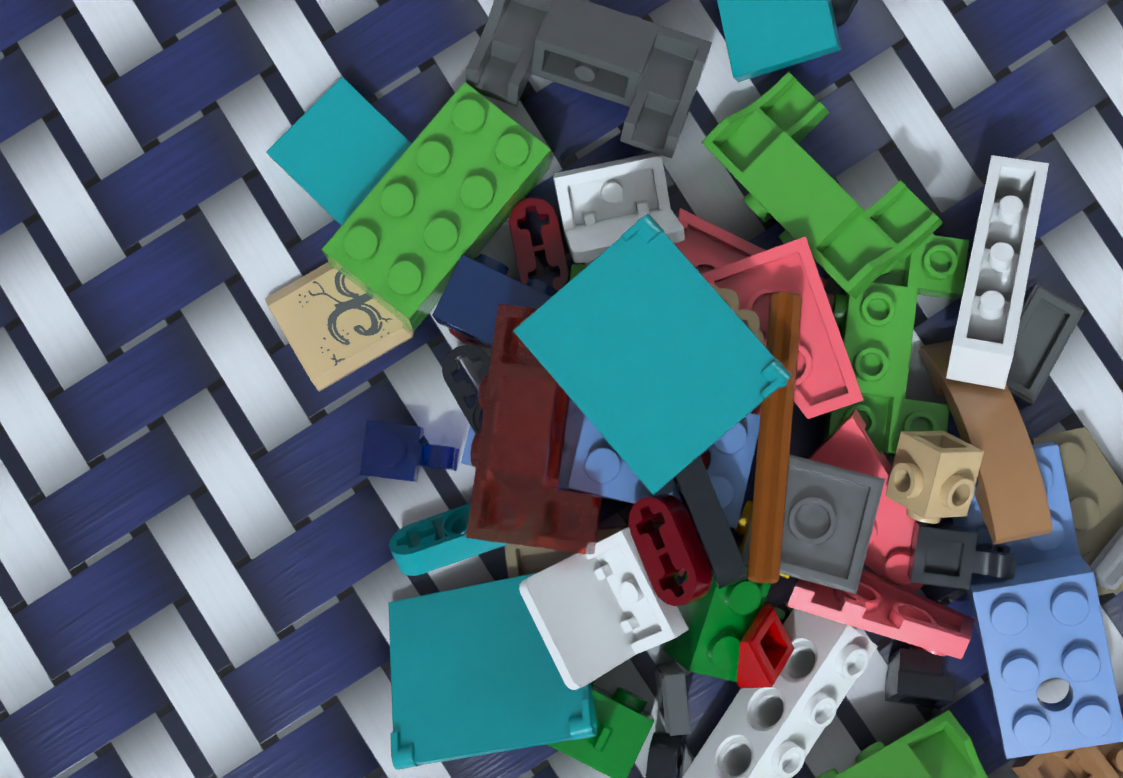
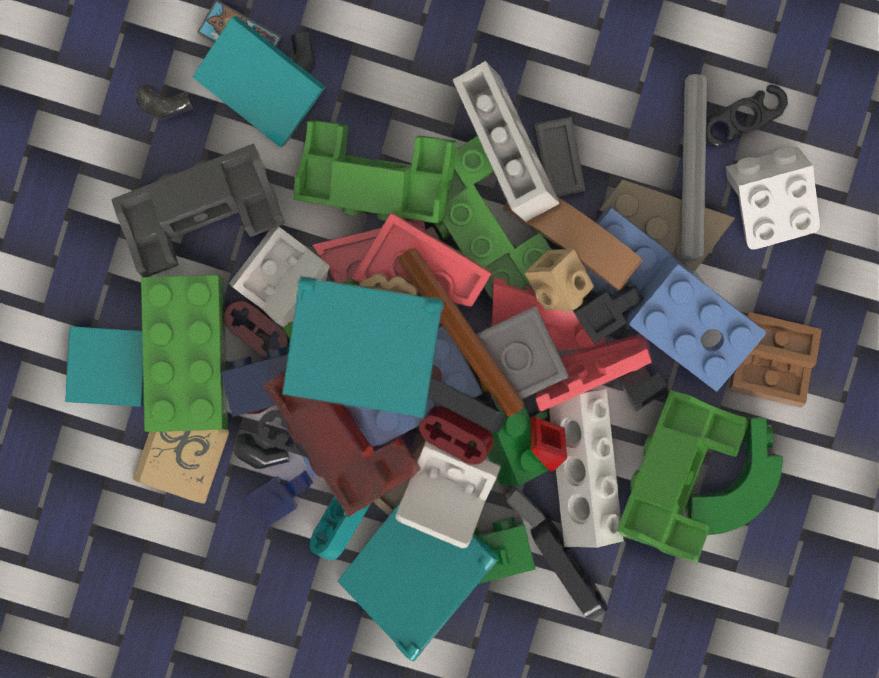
camera: 45 degrees left, 5 degrees up
none -> black arm [234,433,290,469]

